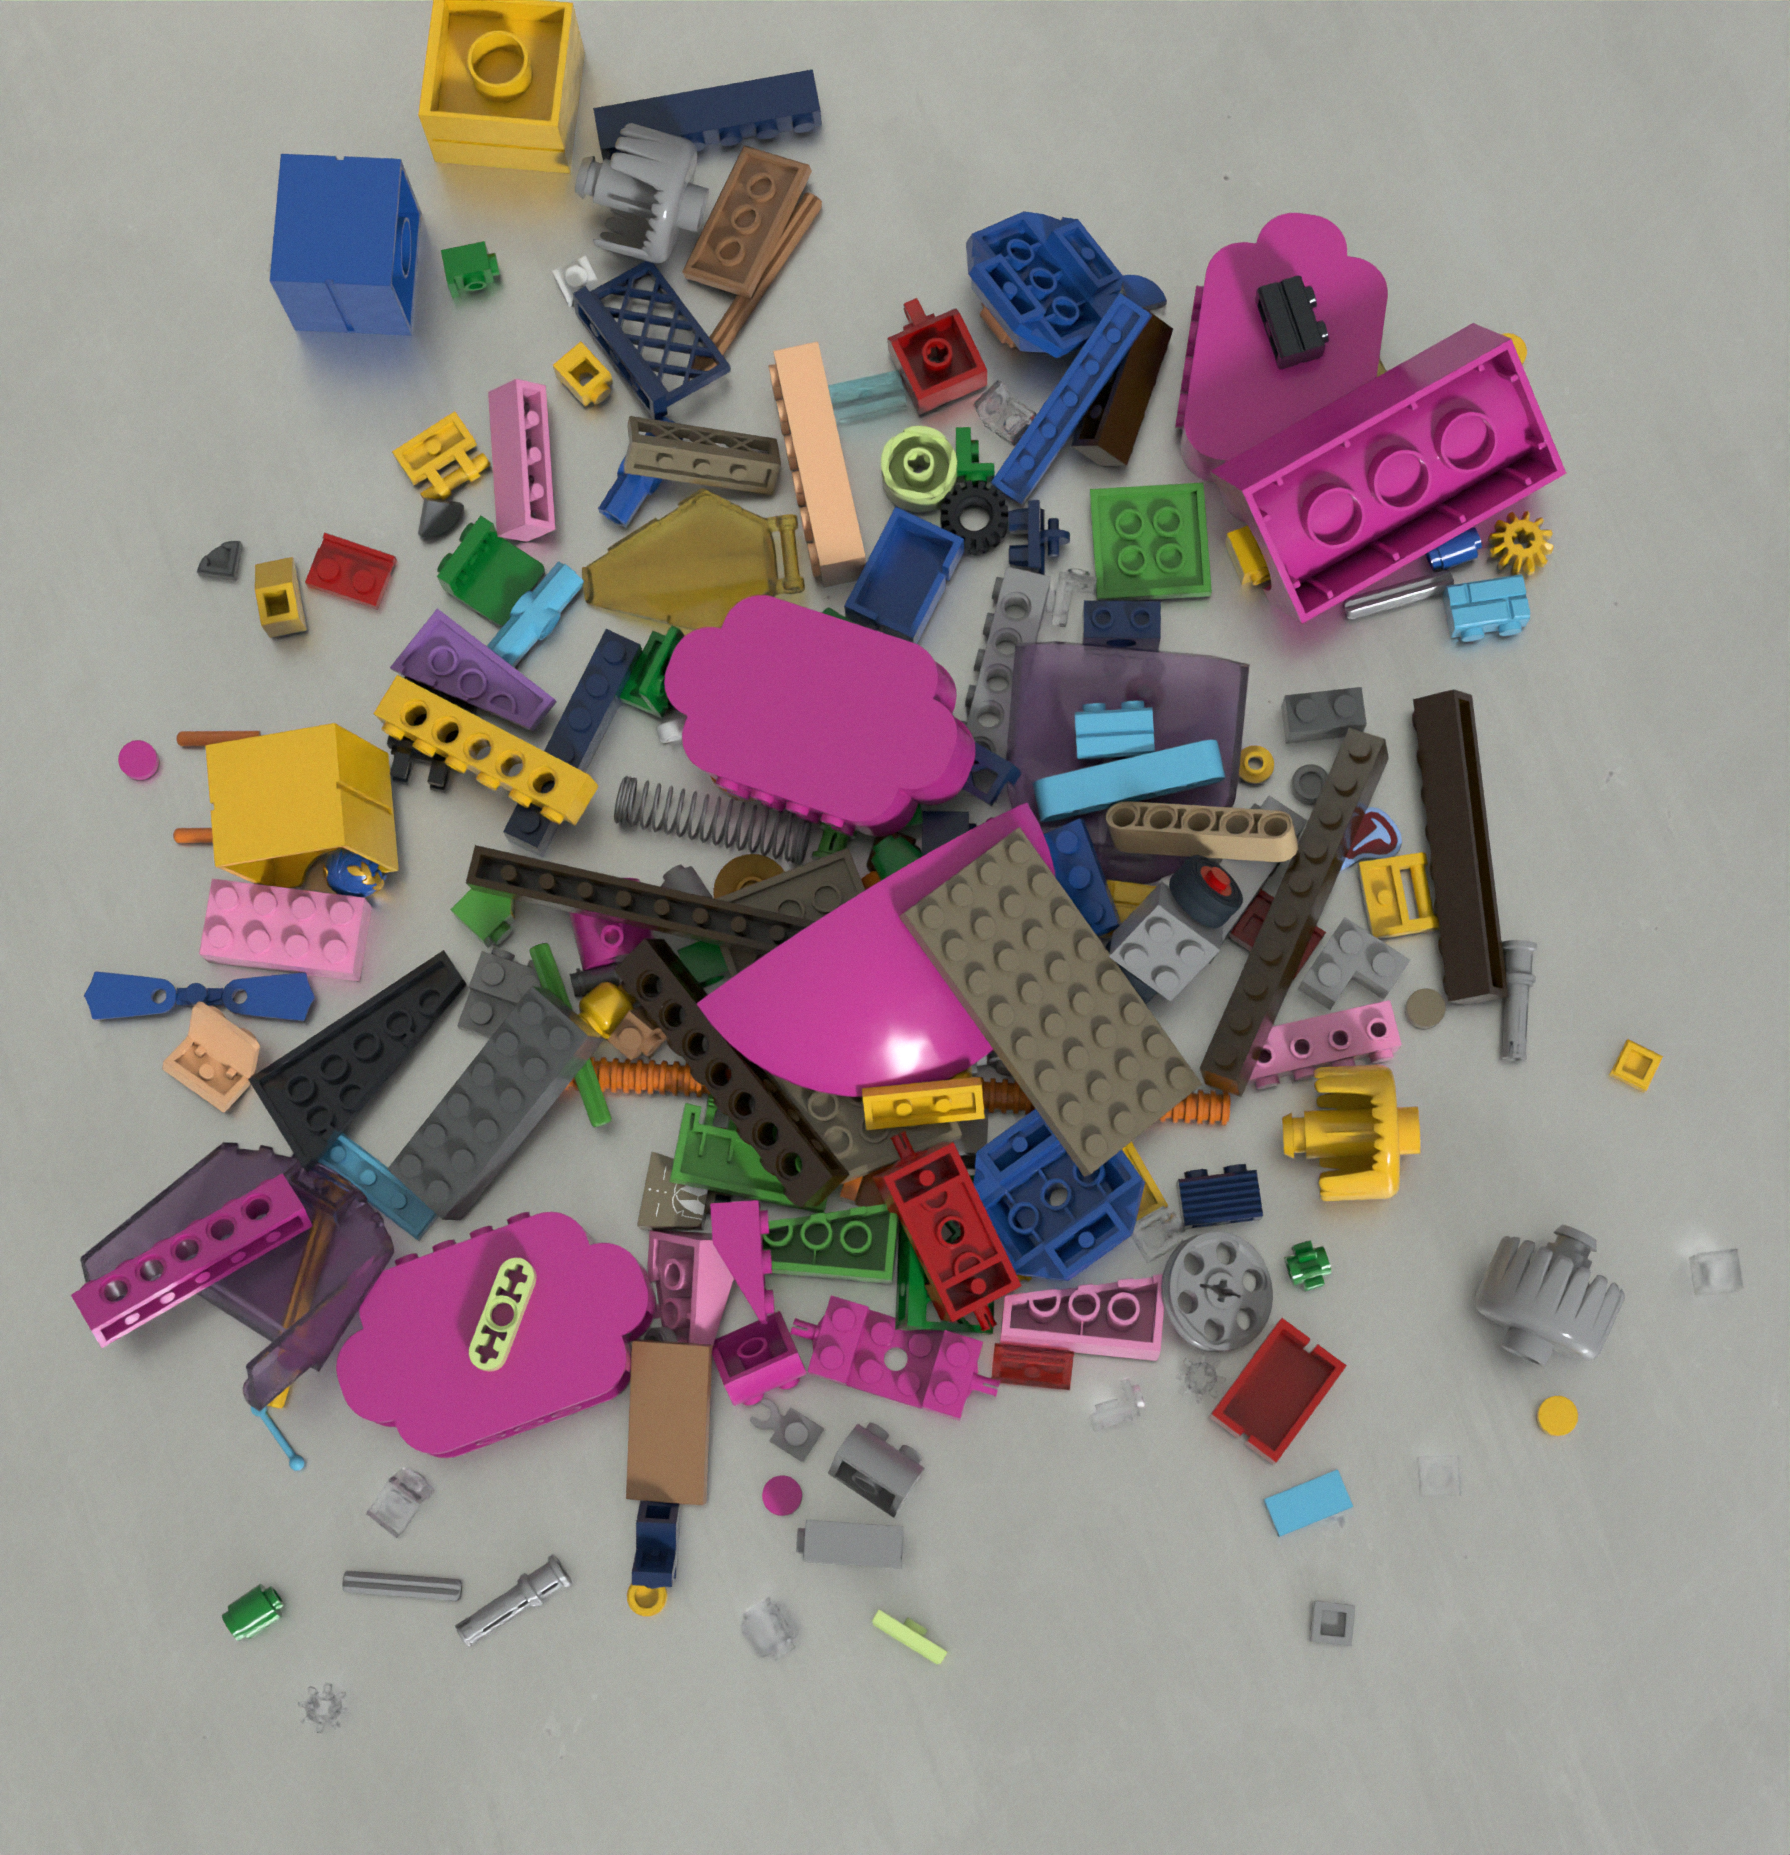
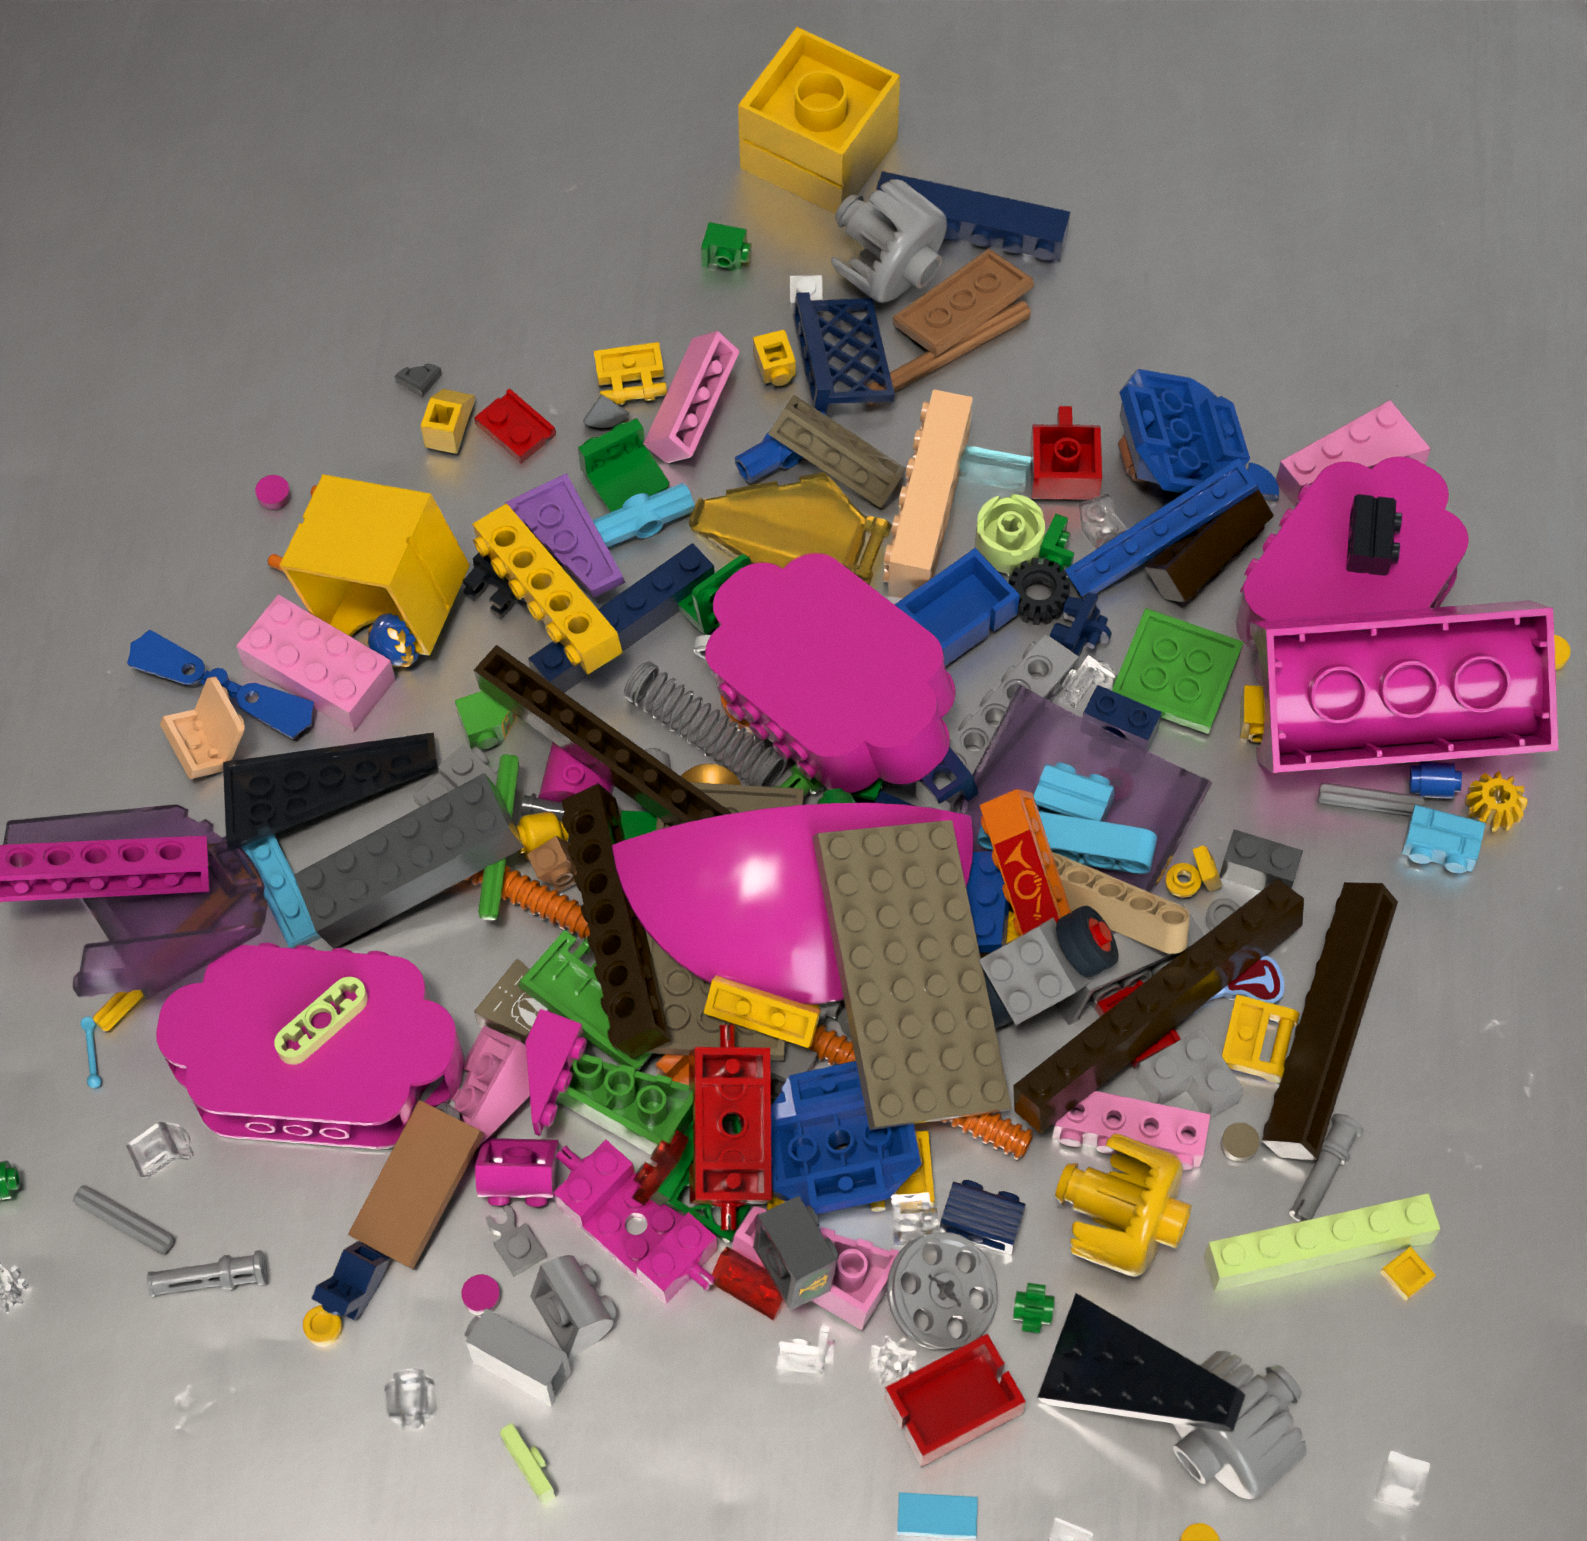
camera: 20 degrees right, 15 degrees down
blue piece [269,154,422,336] -> none
none -> clear red plate [632,1130,689,1206]
none -> dark grey brick [753,1196,838,1311]
none -> brick [980,789,1071,936]
none -> black wing [1037,1293,1246,1432]
none -> yellow tile [1192,845,1222,892]
none -> yellowish green brick [1204,1193,1441,1292]
none -> bright pink wedge [1276,400,1431,507]

